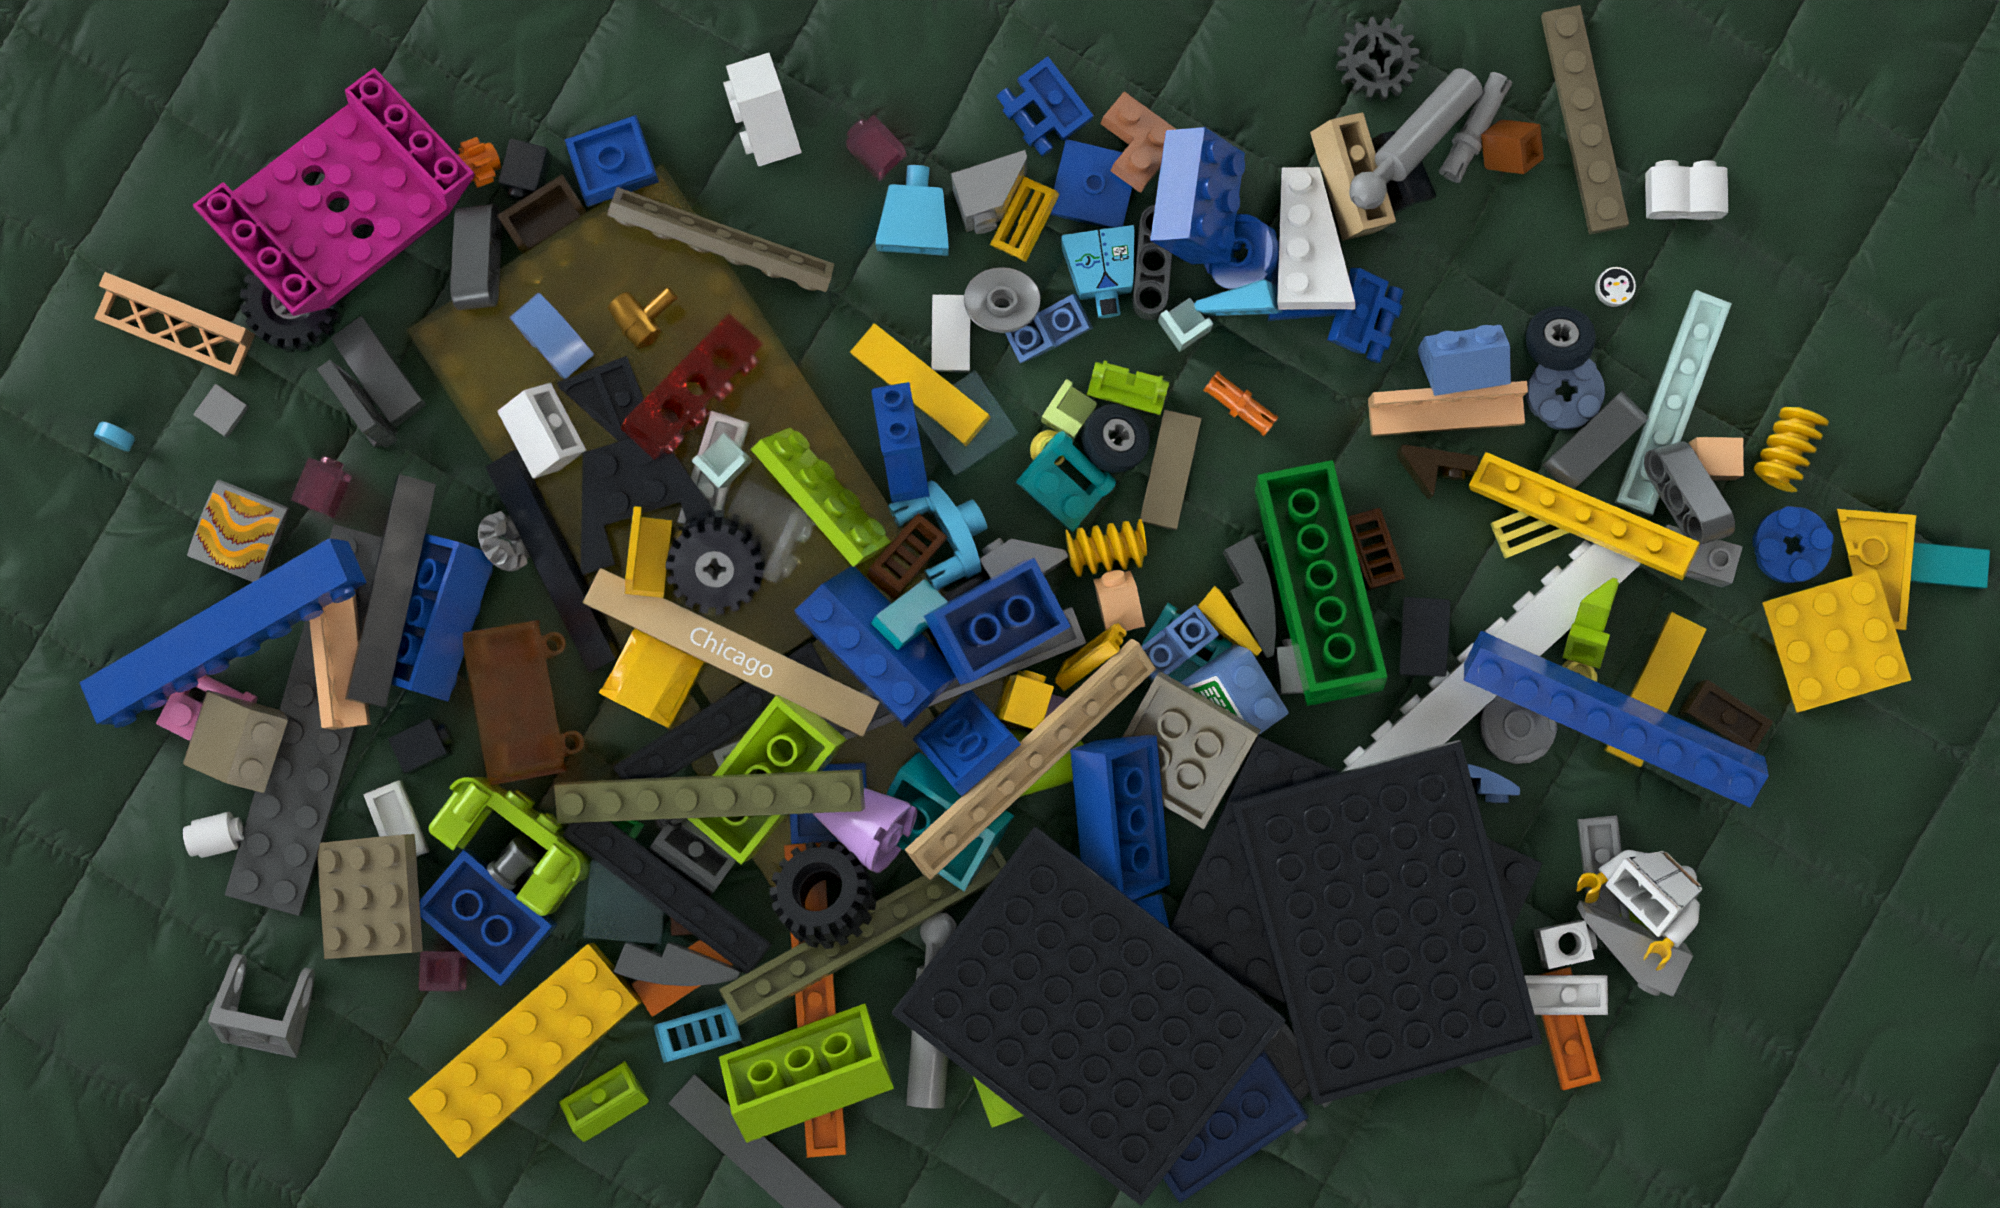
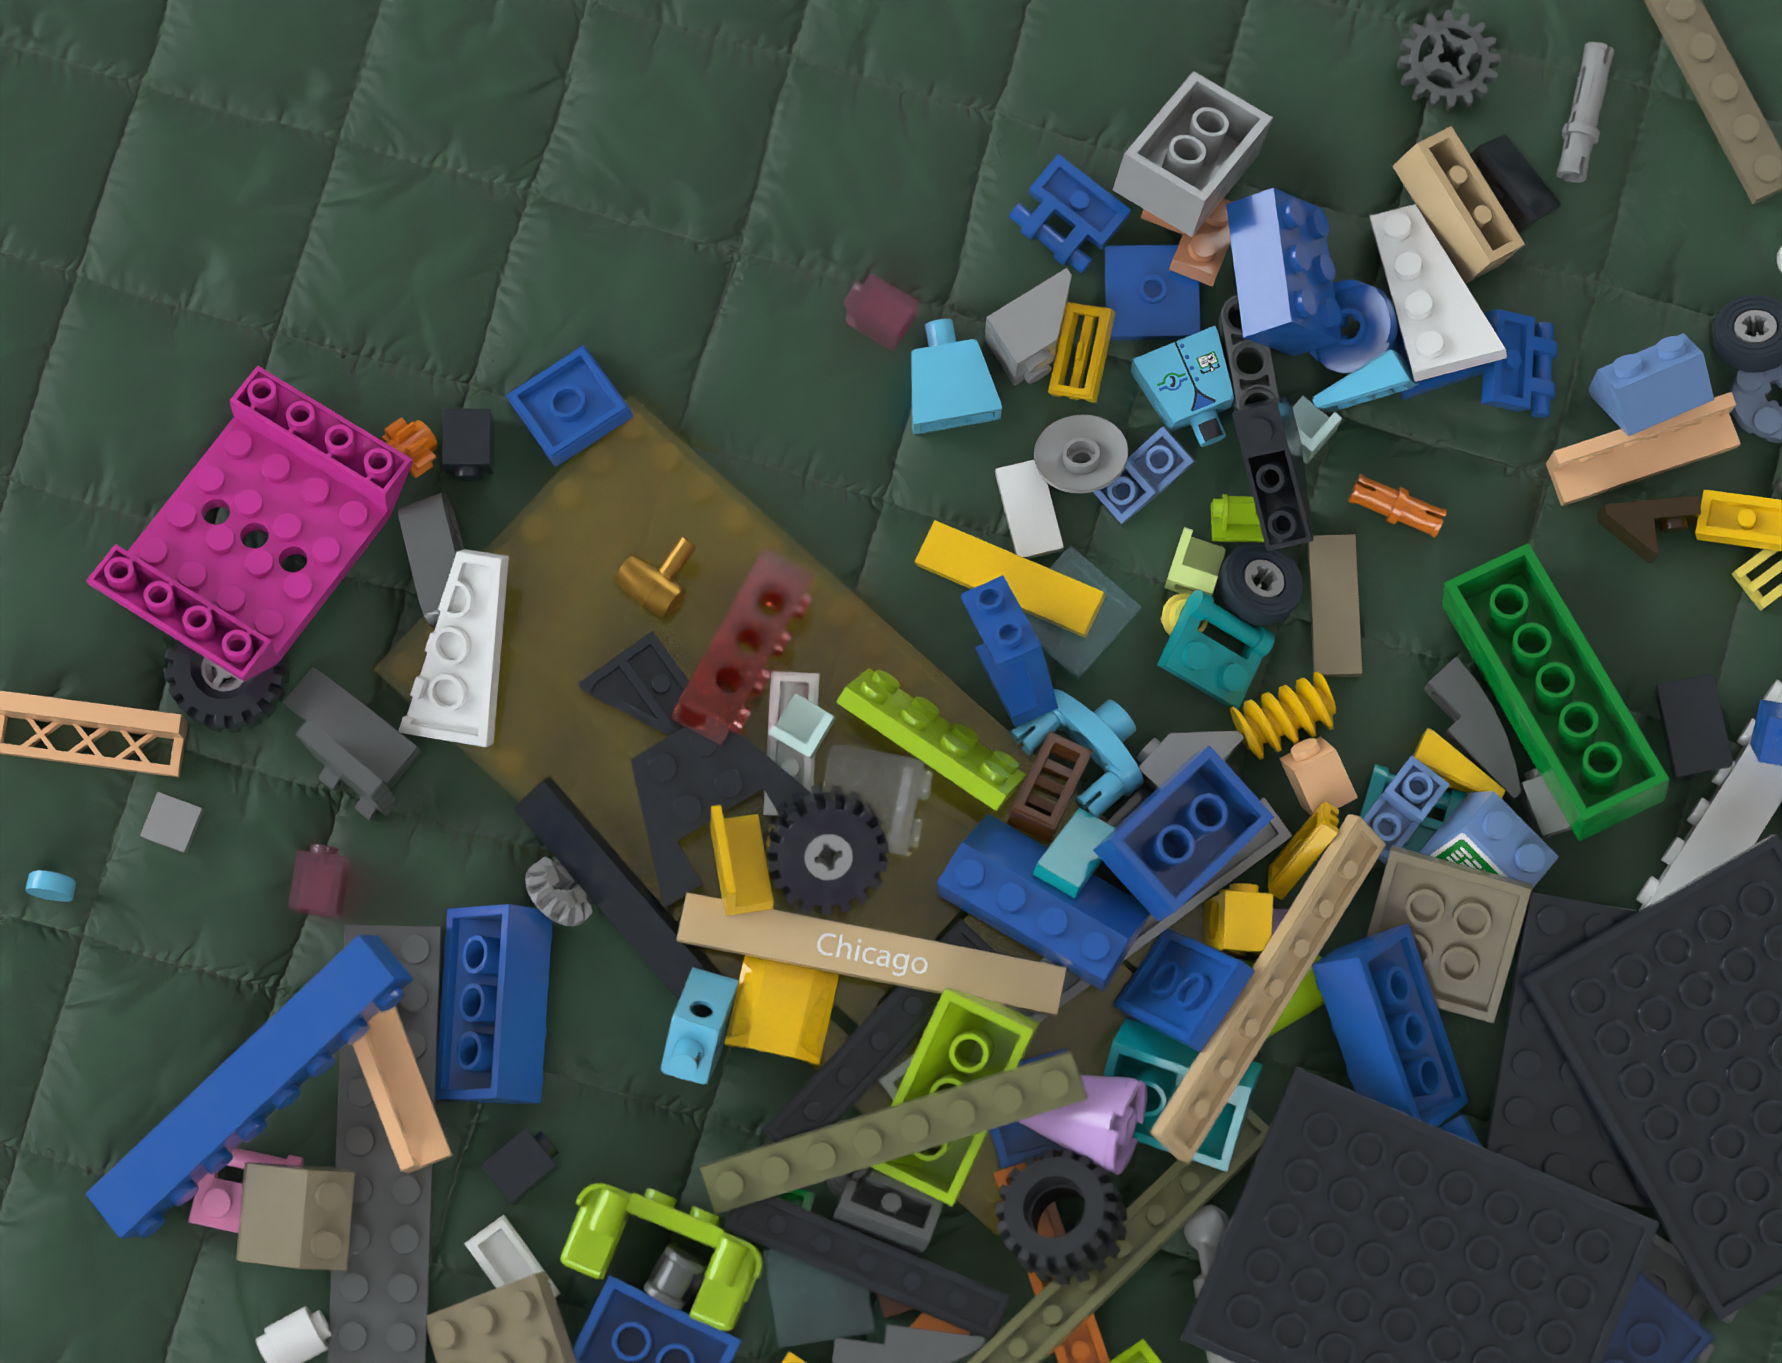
camera: 15 degrees left, 5 degrees down
slope [187,480,289,582] -> none
black tile [345,474,436,708] -> none
clear orange container [462,620,584,785] -> none
dark brown panel [497,175,589,256] -> none
white brick [497,383,586,479] -> none
medium blue slope [509,293,594,379] -> none
dark tan plate [607,187,834,292] -> none
white brick [723,52,802,167] -> none
reddish brown slope [1347,507,1405,591] -> none
light grey piece [1349,68,1482,210] -> none
dark orange panel [1481,119,1544,174] -> none
none -> white wing [399,549,509,747]
none -> medium azure torso [660,967,739,1084]
none -> light grey brick [1112,71,1273,237]
none -> black slope [1232,395,1314,551]

